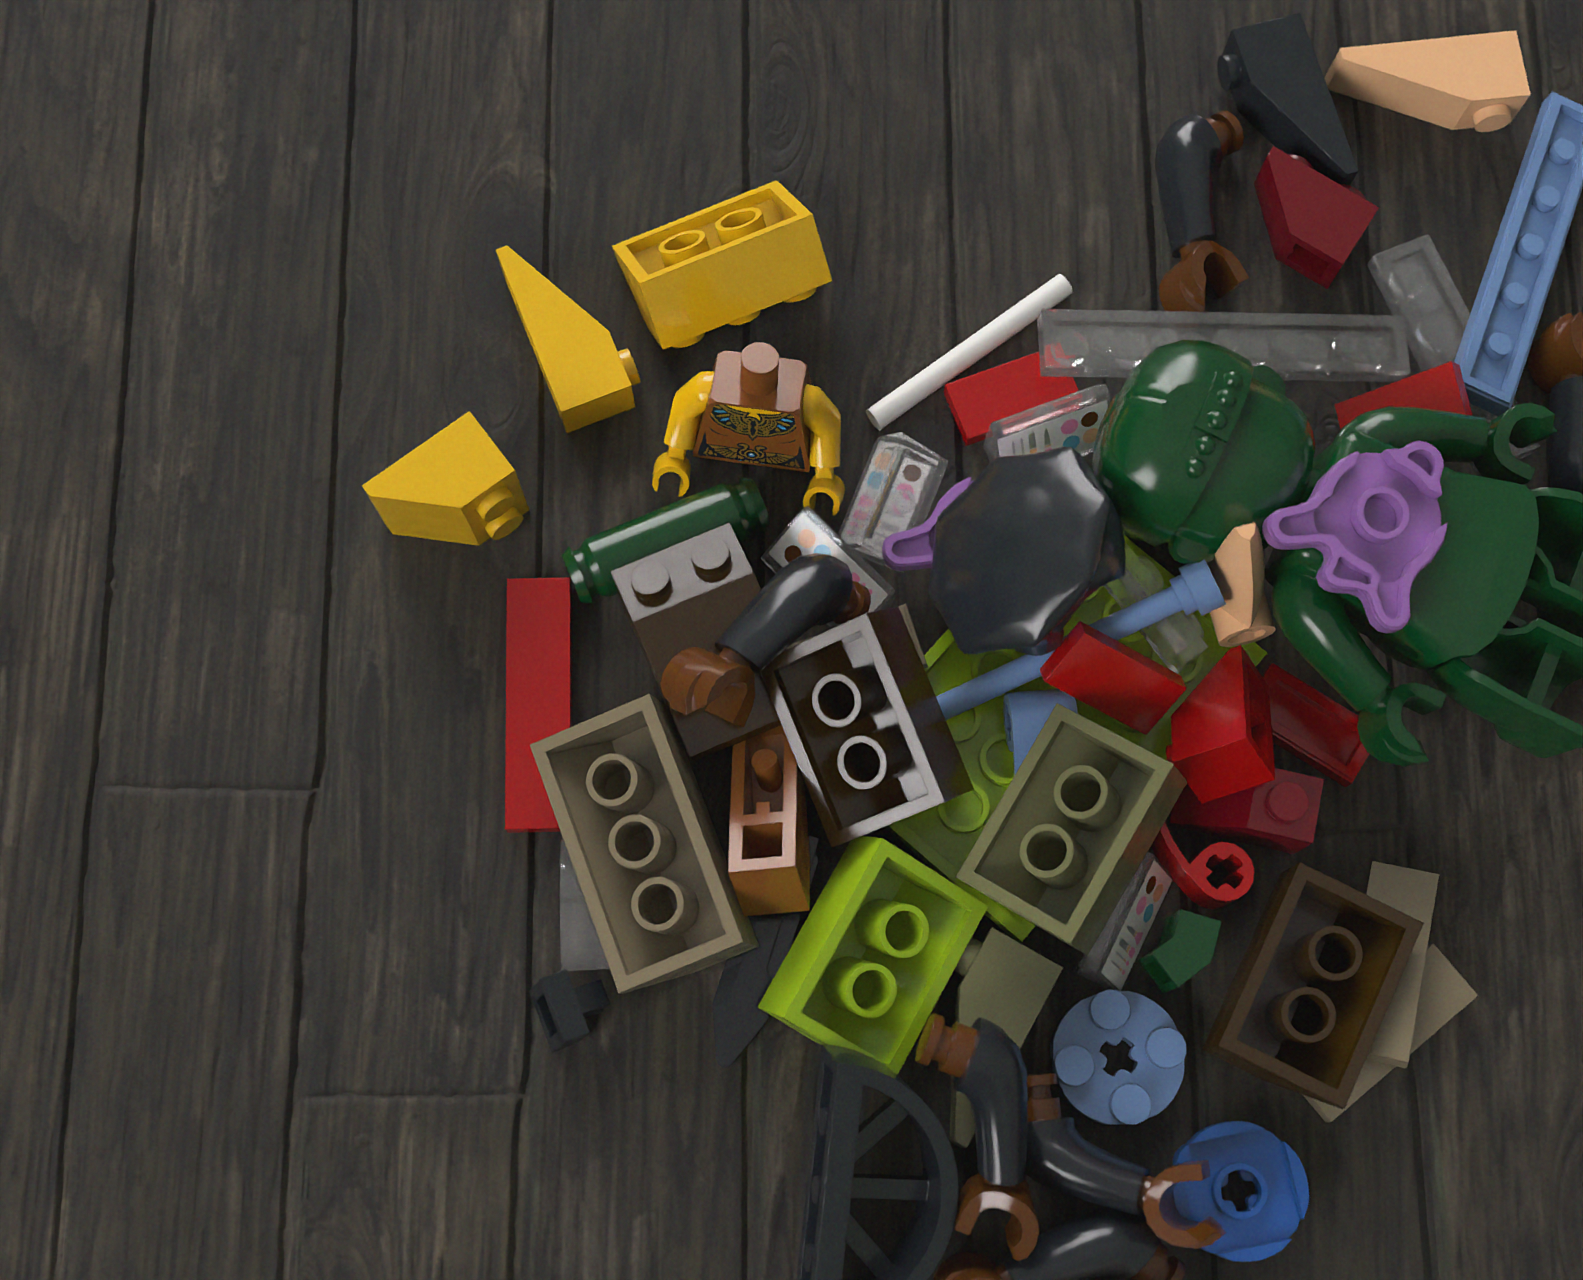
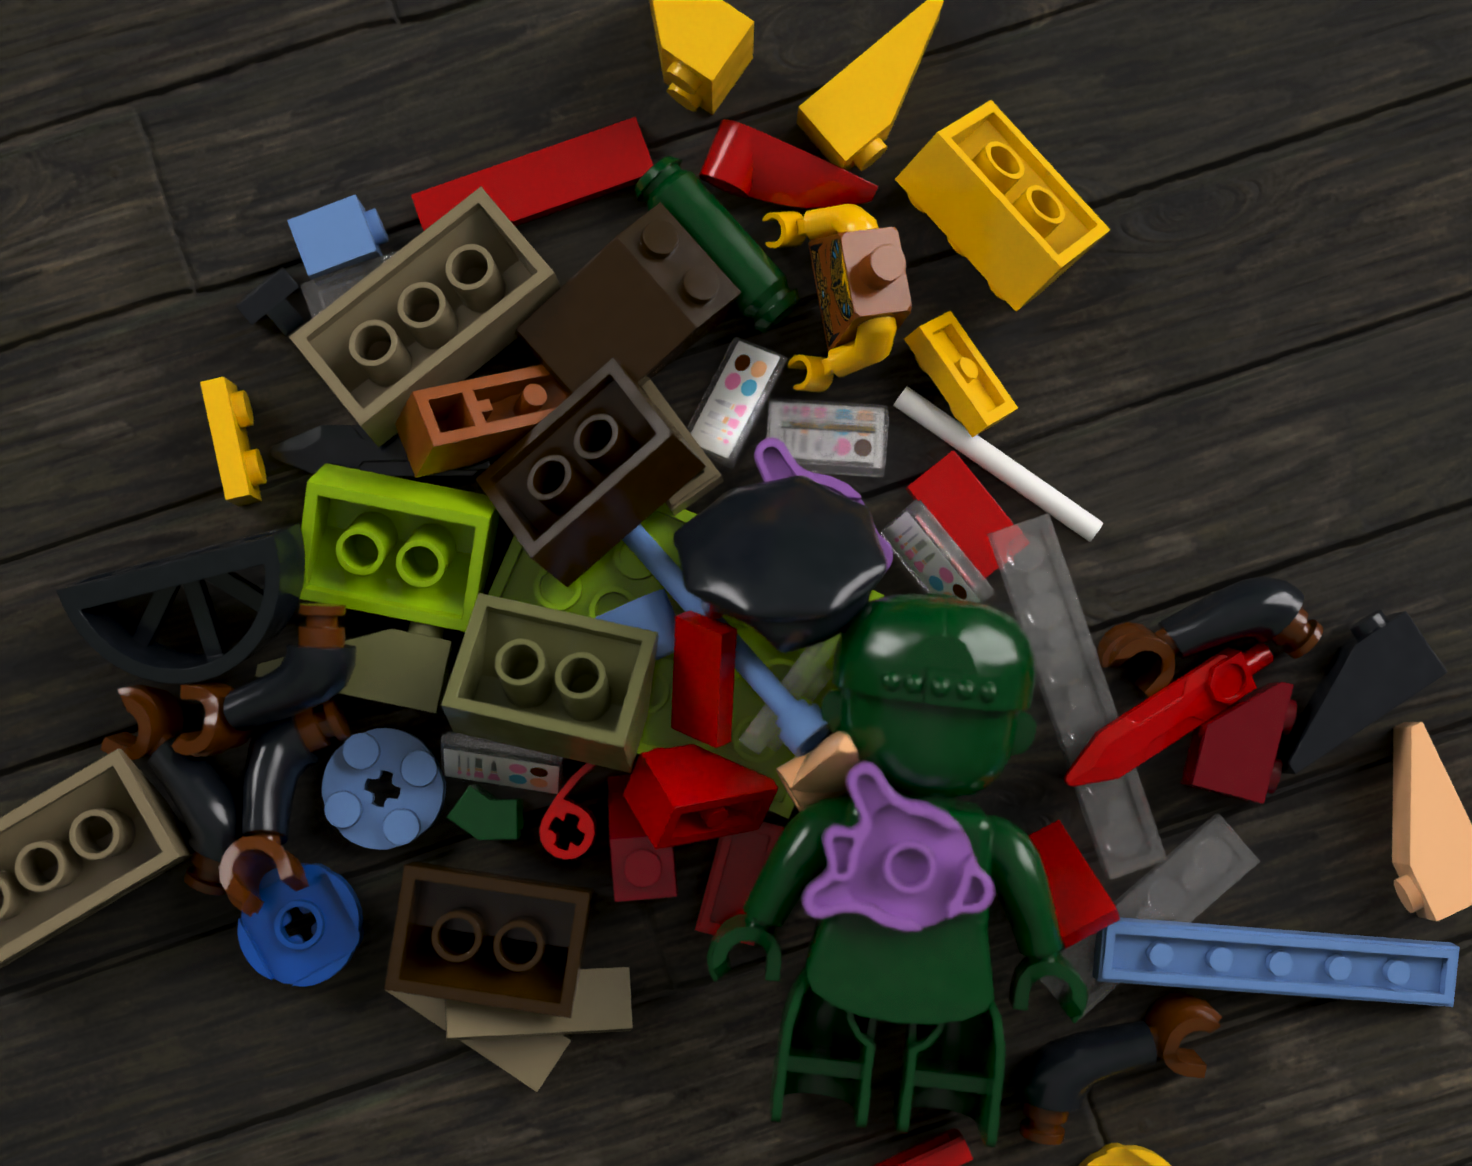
camera: 70 degrees right, 10 degrees up
piece [660,553,871,728] -> none
none -> yellow plate [200,376,267,506]
none -> medium blue brick [287,195,389,288]
none -> red piece [699,119,879,208]
none -> yellow plate [904,310,1018,438]
none -> red piece [1064,642,1274,787]

